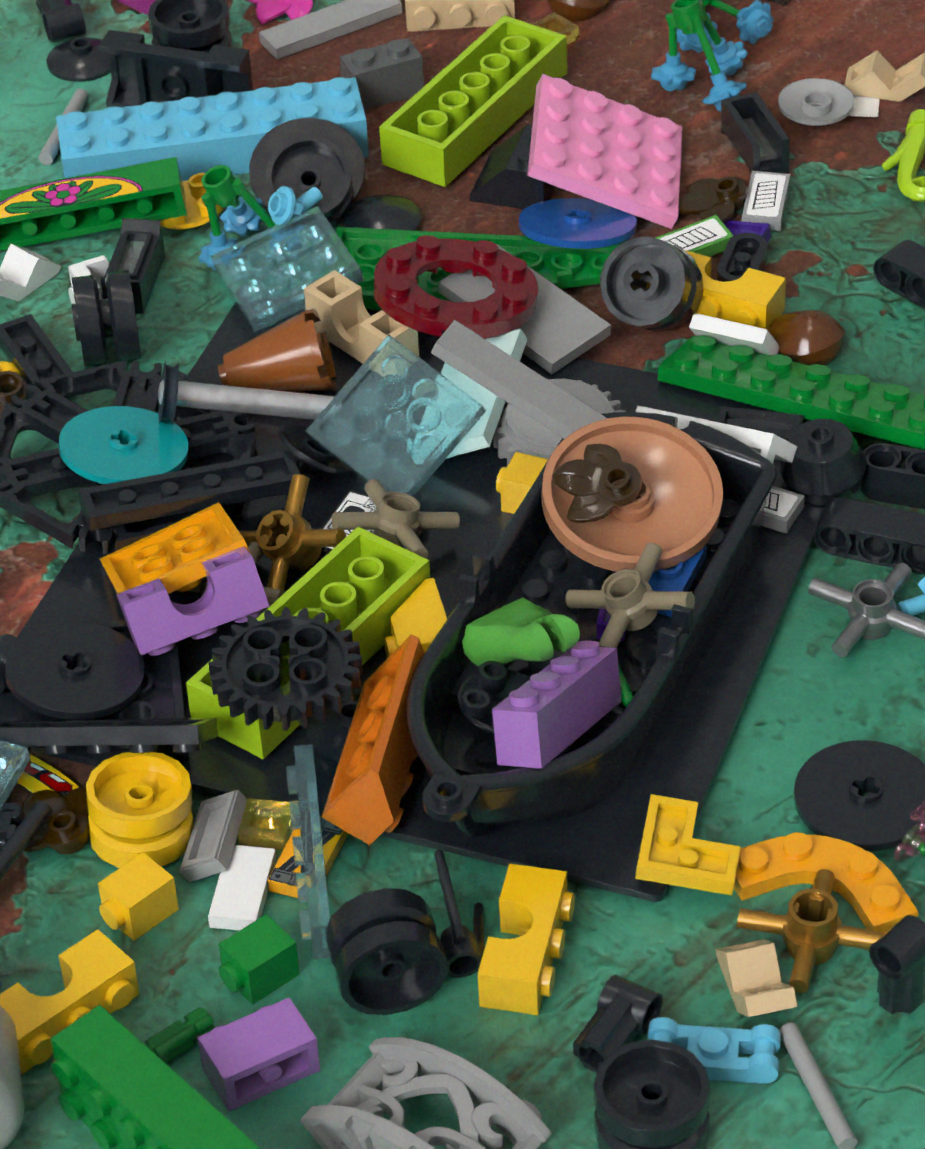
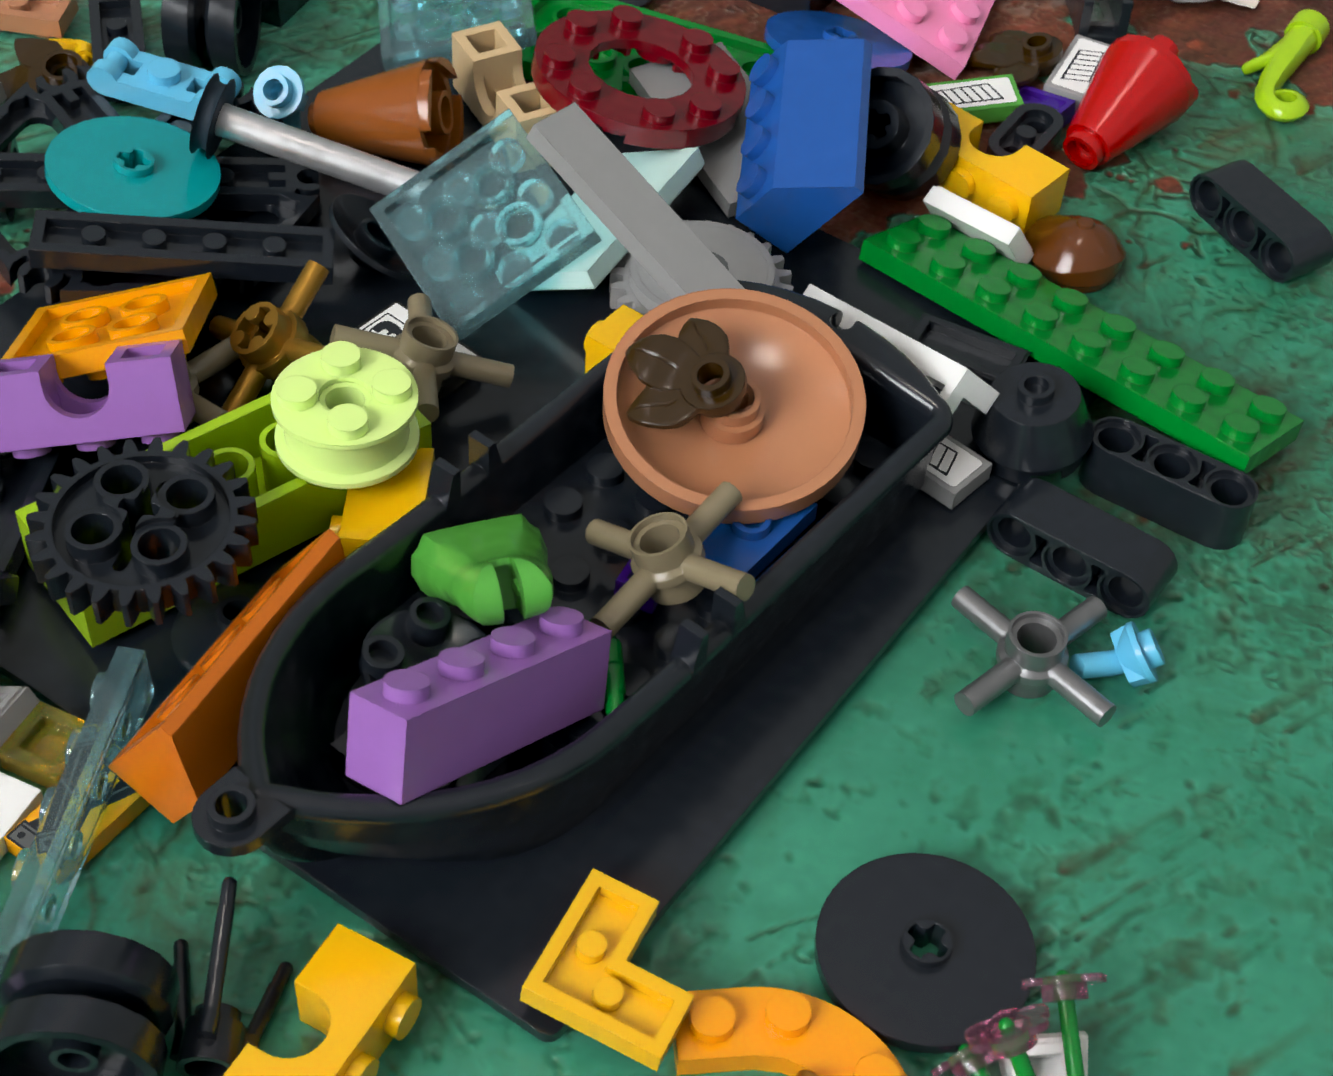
camera: 10 degrees right, 5 degrees up
none -> medium azure plate [86,37,242,121]
none -> medium azure plate [253,65,309,129]
none -> yellowish green wheel [271,341,420,489]
none -> blue slope [735,38,872,254]
none -> red cone [1063,34,1199,170]

